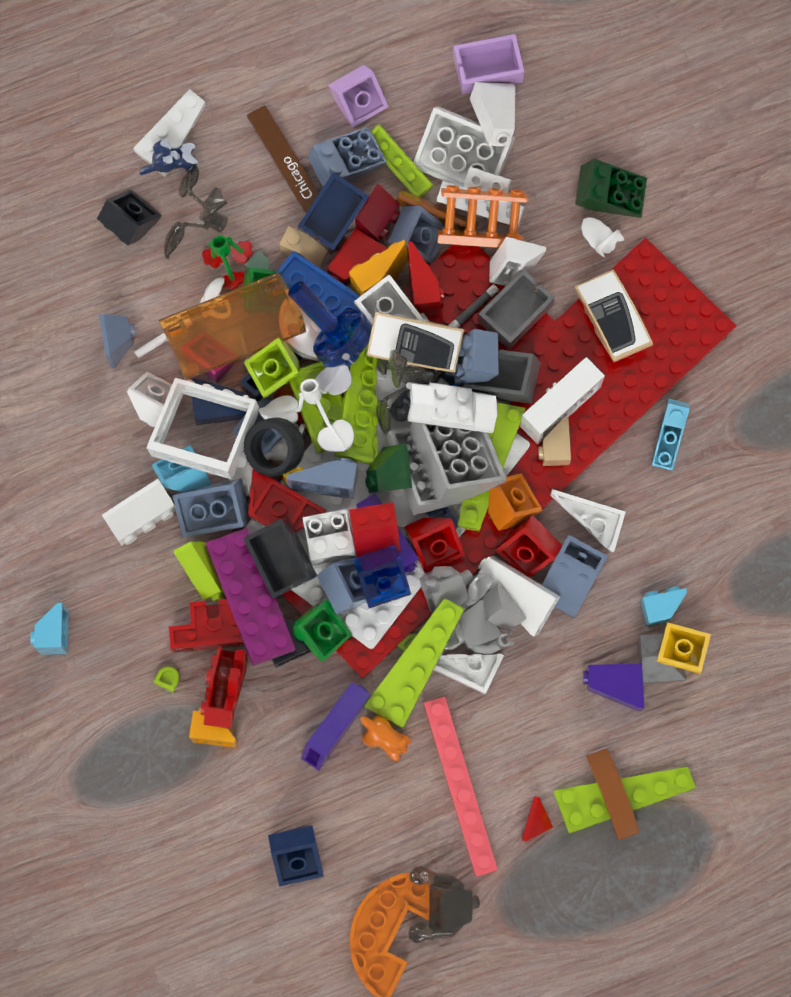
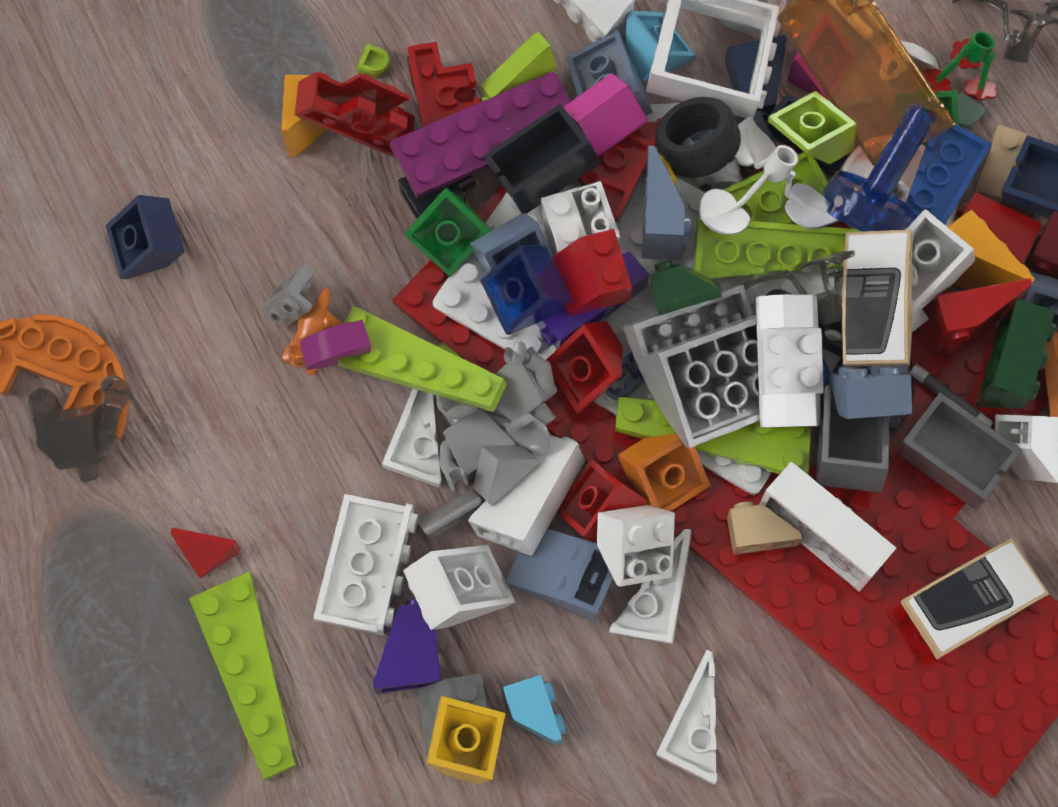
camera: 85 degrees right, 5 degrees down
dark purple slope [301,682,370,771] -> none
coral plate [423,697,498,877] -> none
dark orange slope [585,748,640,841] -> none
medium azure slope [651,398,690,471] -> none
none -> light grey bracket [262,263,315,327]
none -> magenta slope [299,320,371,370]
none -> white bracket [313,494,419,636]
none -> white slope [403,545,515,630]
none -> light grey slope [417,490,482,541]
none -> dark pink slope [564,73,648,157]
none -> white slope [597,505,675,587]
none -> white wing [655,650,717,785]
none -> dark green slope [976,299,1056,408]

